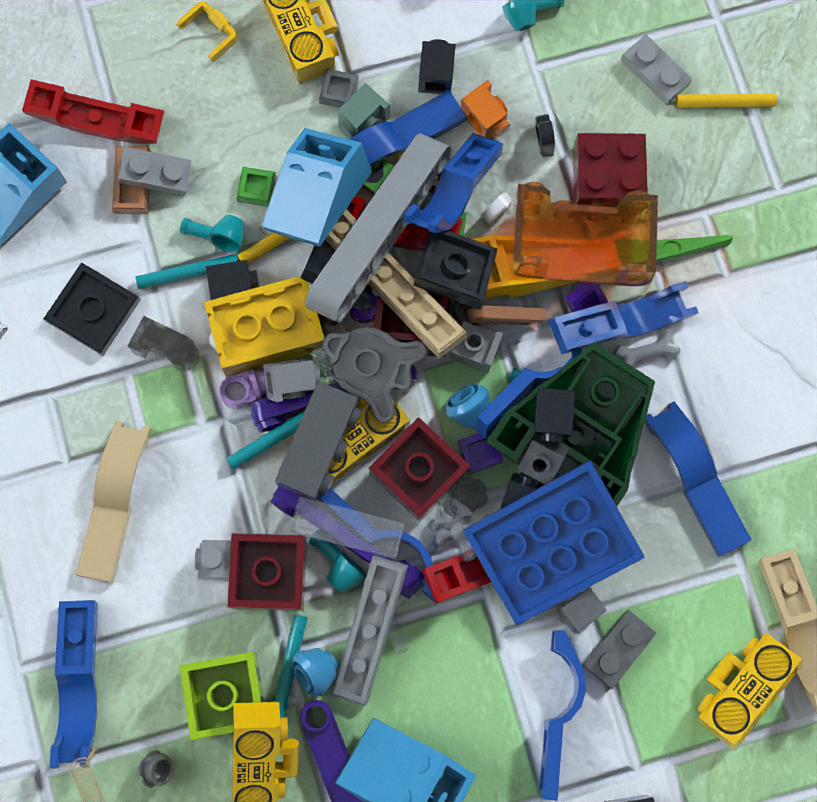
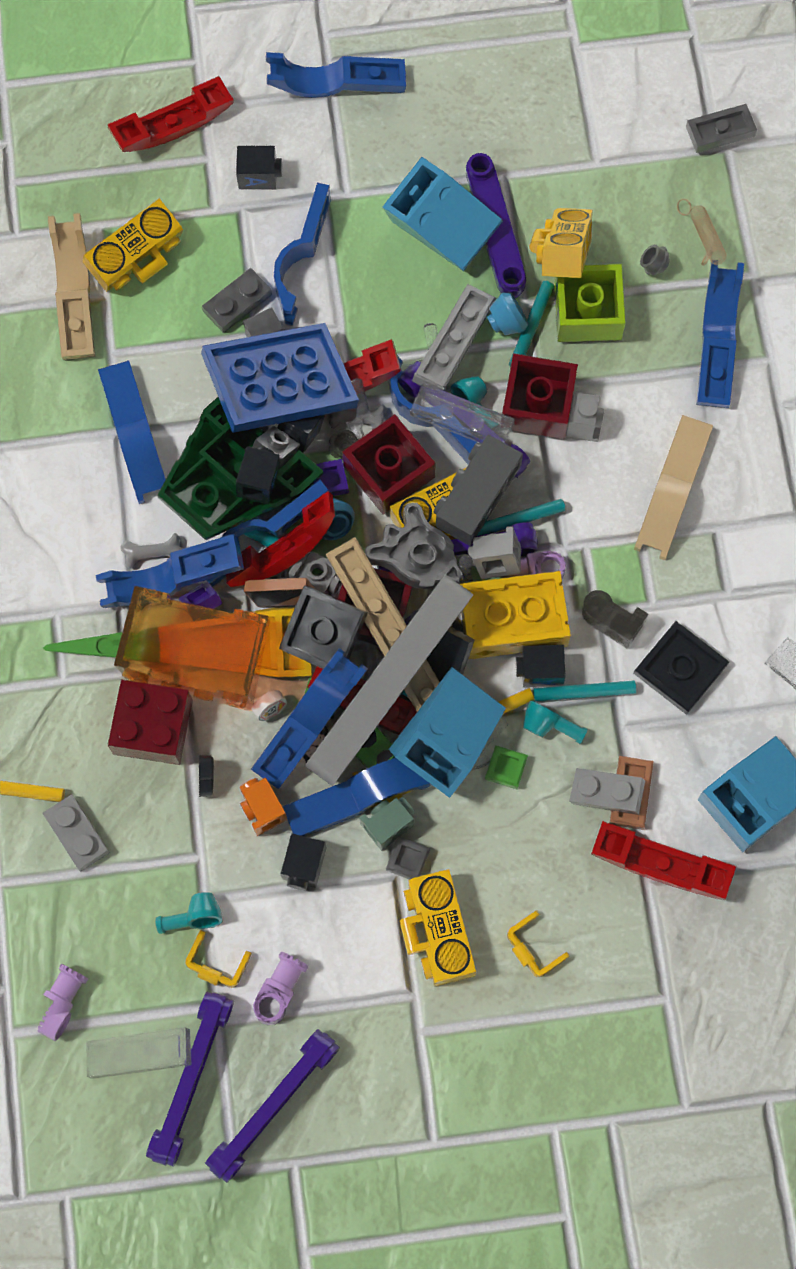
camera: 165 degrees left, 5 degrees down
none -> red slope [226,491,335,587]

